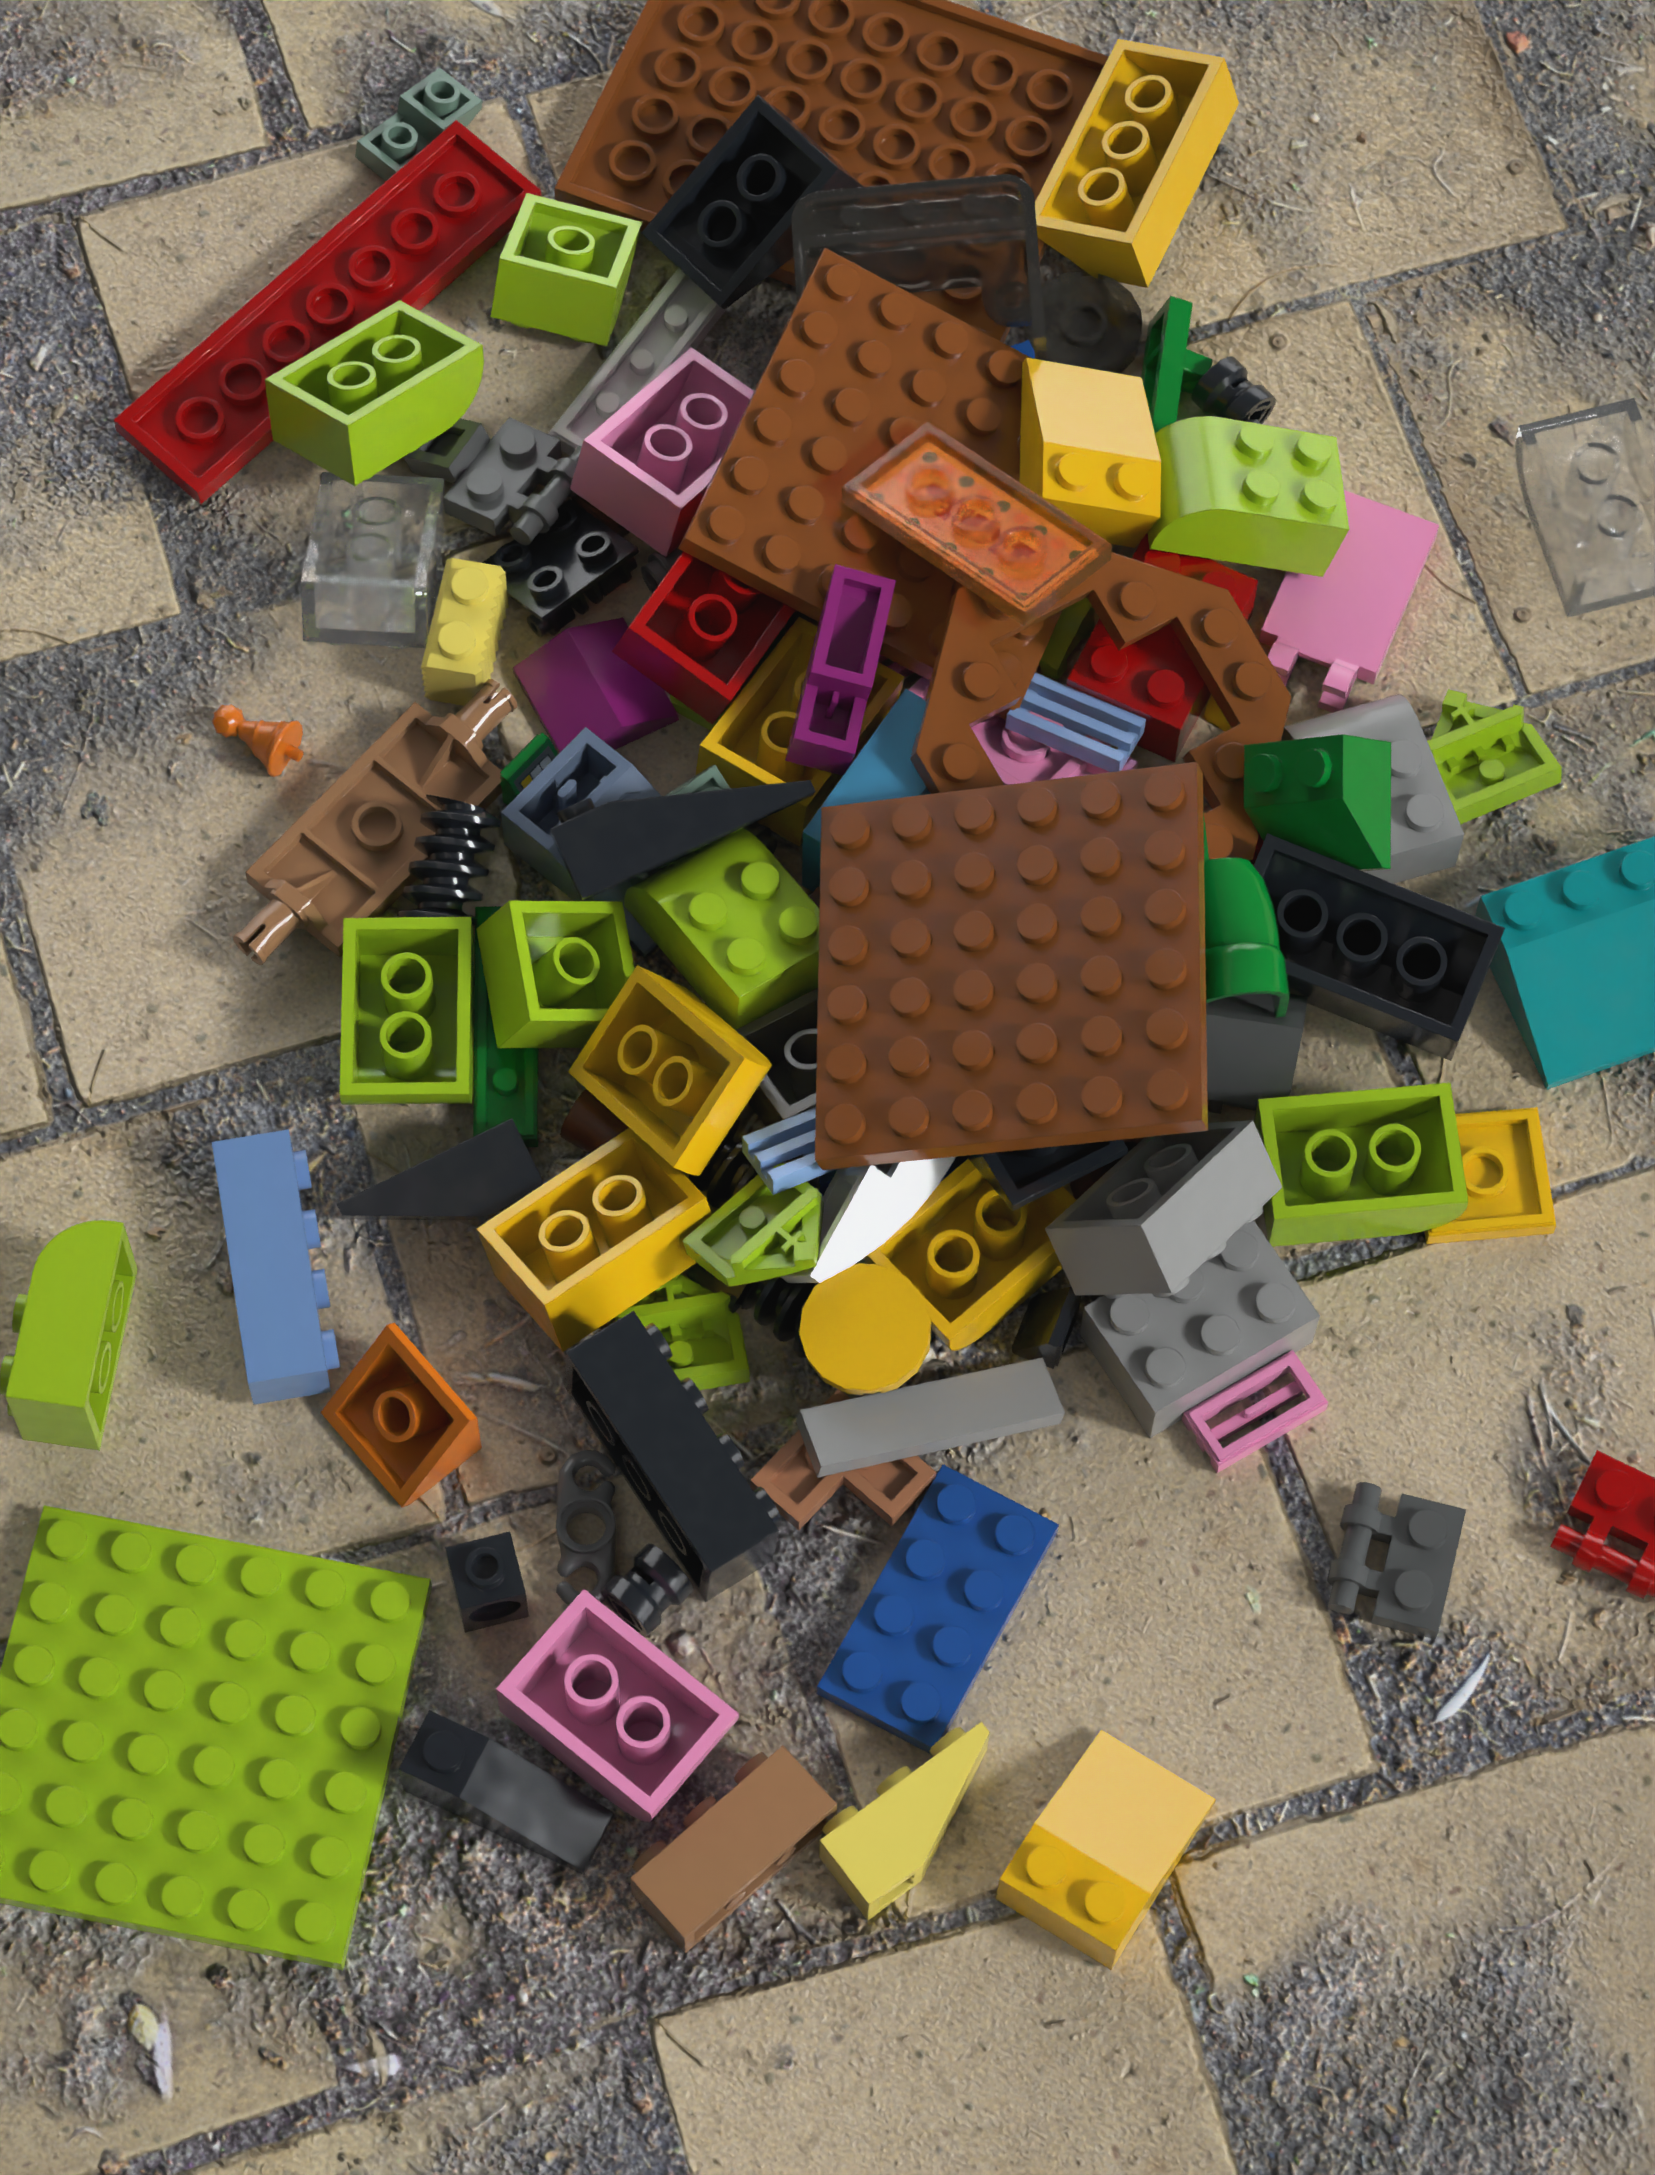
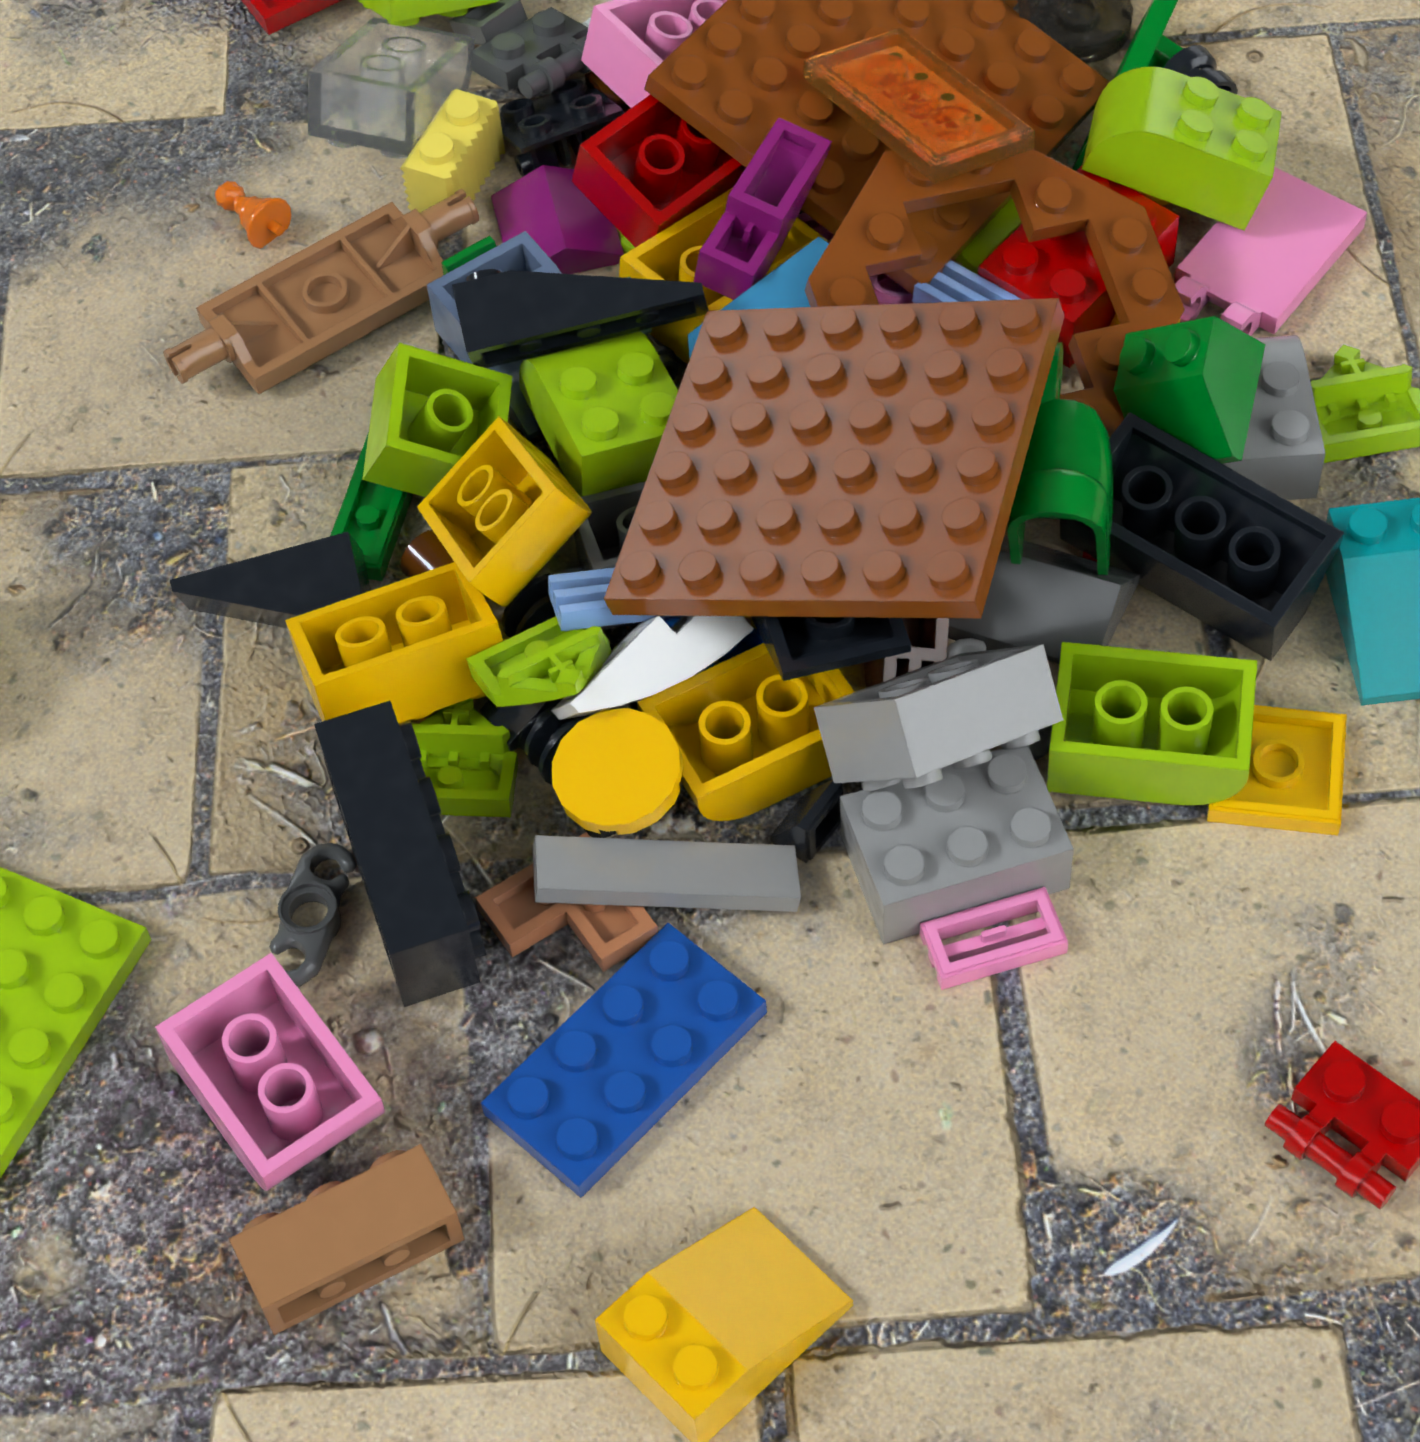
camera: 20 degrees right, 10 degrees down
medium blue brick [212,1129,340,1405] -> none
orange slope [320,1323,482,1508] -> none
lime brick [339,917,475,1105] -> none
black piece [397,795,501,926] -> none
black slope [399,1710,614,1875] -> none
black brick [445,1531,529,1633] -> none
black wheel [601,1543,694,1637] -> none
light yellow slope [819,1722,990,1920] -> none
yellow slope [1019,357,1161,548] -> none
dark grey plate [1327,1482,1466,1639] -> none

